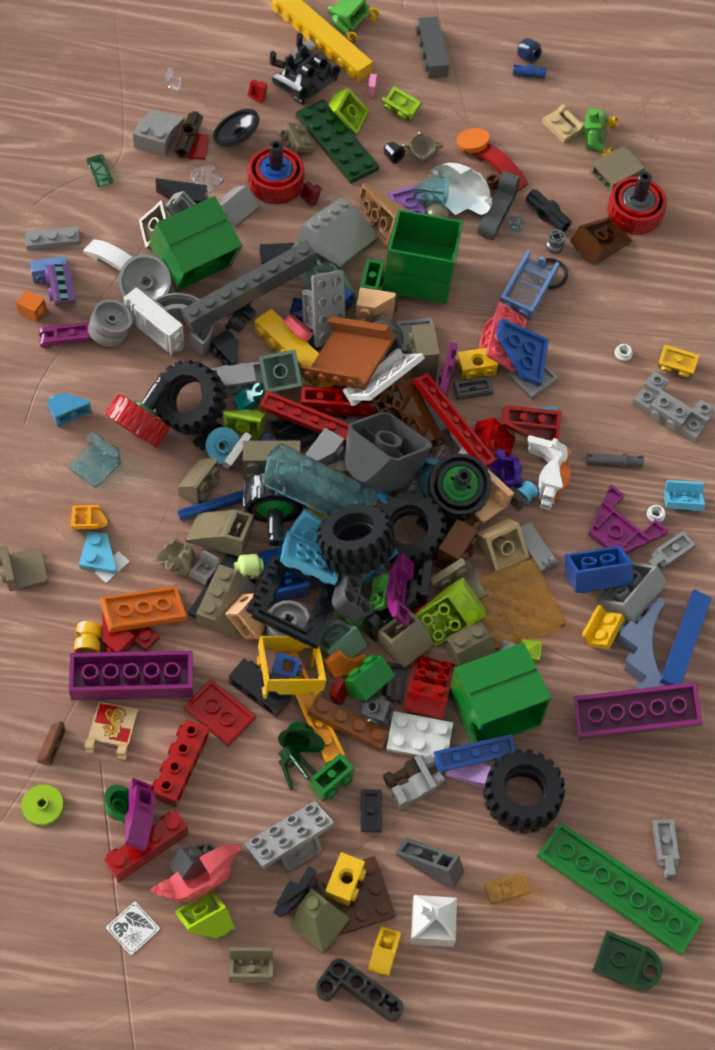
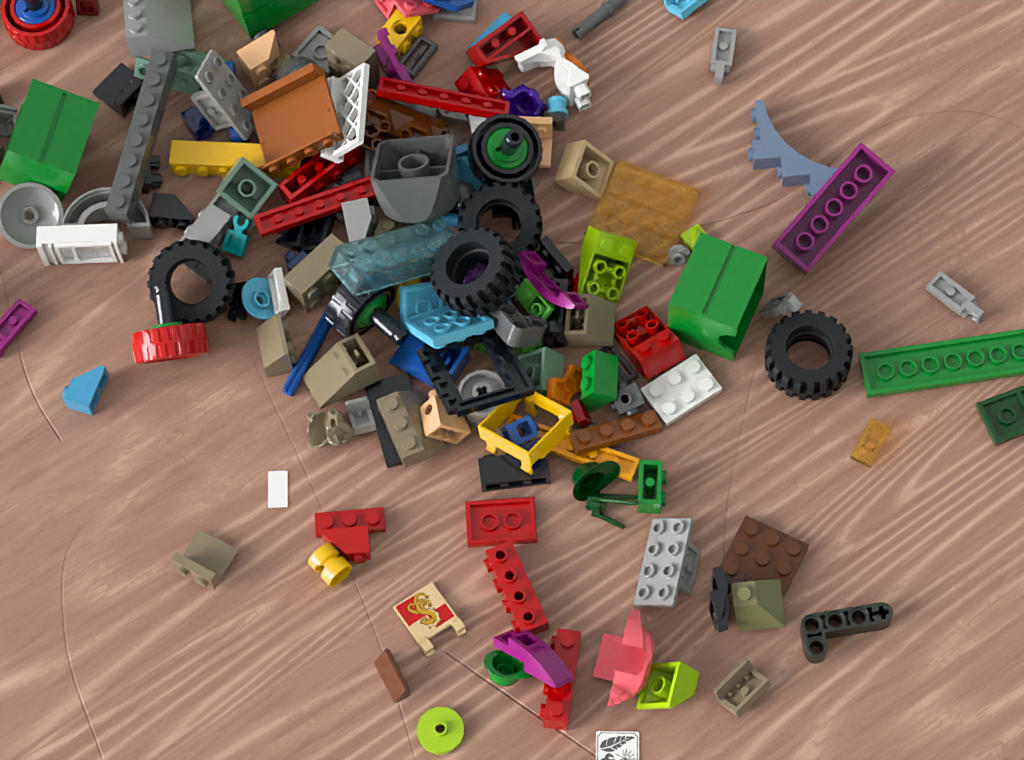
camera: 35 degrees left, 5 degrees up
clear light blue bracket [69,432,121,488] -> none
magenta brick [69,650,193,700] -> none
light orange slope [71,505,108,530] -> none
medium azure wing [79,531,117,574] -> none
light grey wheel [88,300,132,347] -> none
orange tile [100,586,187,633] -> none
dark grey slope [169,843,215,881] -> none
light grey slope [218,185,259,228] -> none
lime slope [223,409,266,441] -> none
yellowish green head [234,554,264,580] -> none
coral beam [284,314,313,342] -> none
yellow brick [325,852,367,907] -> none
green brick [360,259,385,291] -> none
black plate [360,789,382,832] -> none
yellow slope [368,926,402,976] -> none
light grey hips [383,754,445,811] -> none
dark grey slope [396,838,465,888] -> none
white piece [410,895,457,947] -> none
dark tan bracket [430,558,487,600] -> none
blue plate [433,734,516,773] -> none
reddish brown brick [435,516,482,570] -> none
dark tan slope [444,621,496,667] -> none
lavender slope [445,763,491,789] -> none
light grey hinge [520,522,558,574] -> none
blue brick [565,546,633,593] -> none
yellow bracket [582,605,625,650] -> none
magenta wing [588,484,668,554] -> none
light grey slope [597,562,667,622] -> none
white plate [646,505,666,523] -> none
blue tile [660,589,712,685] -> none
none -> light grey hinge [759,291,803,319]

